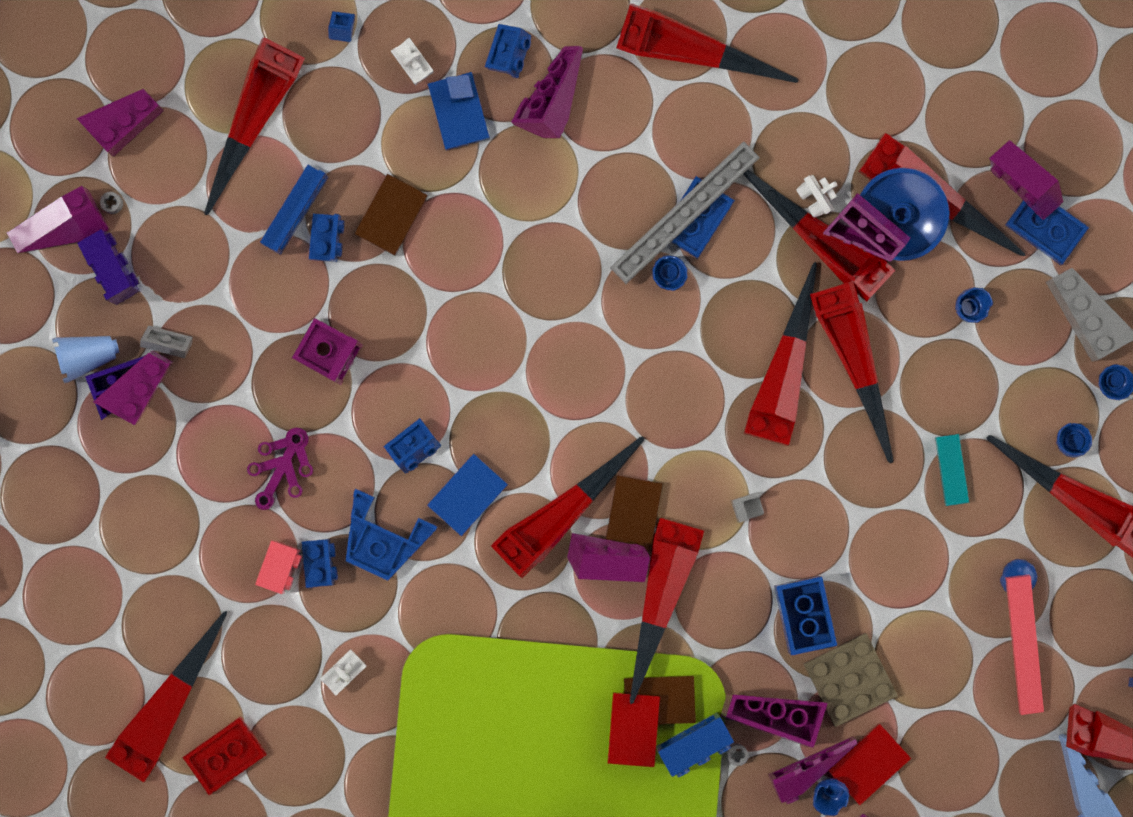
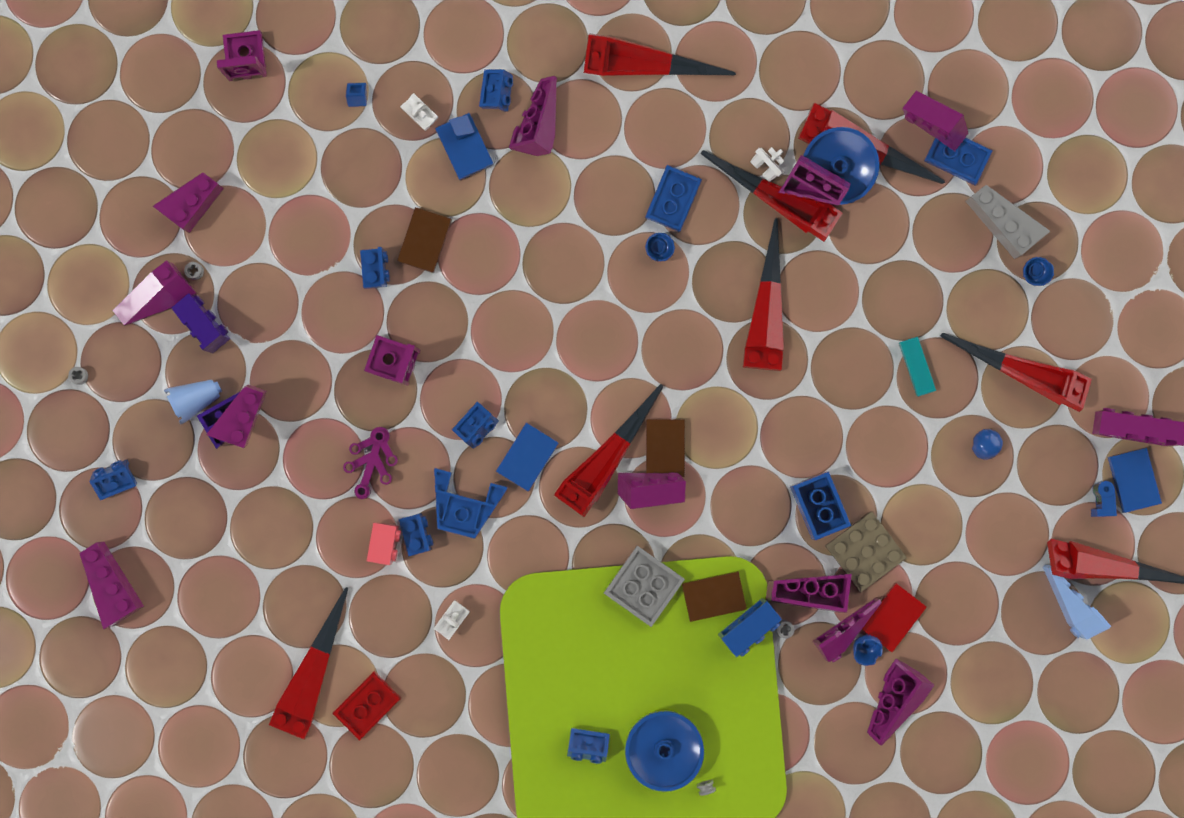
camera: 15 degrees left, 0 degrees up
light grey plate [140,325,193,358] -> none
red plate [204,37,305,215] -> none
blue fence [260,165,329,255] -> none
red tile [607,692,660,767] -> none
light grey tile [610,141,760,284] -> none
red plate [630,518,704,704] -> none
light grey panel [731,492,764,523] -> none
red plate [810,281,894,464] -> none
blue hair [955,287,993,323] -> none
coral tile [1005,574,1044,715] -> none
blue hair [1056,423,1092,458] -> none
none -> light grey plate [604,545,685,627]

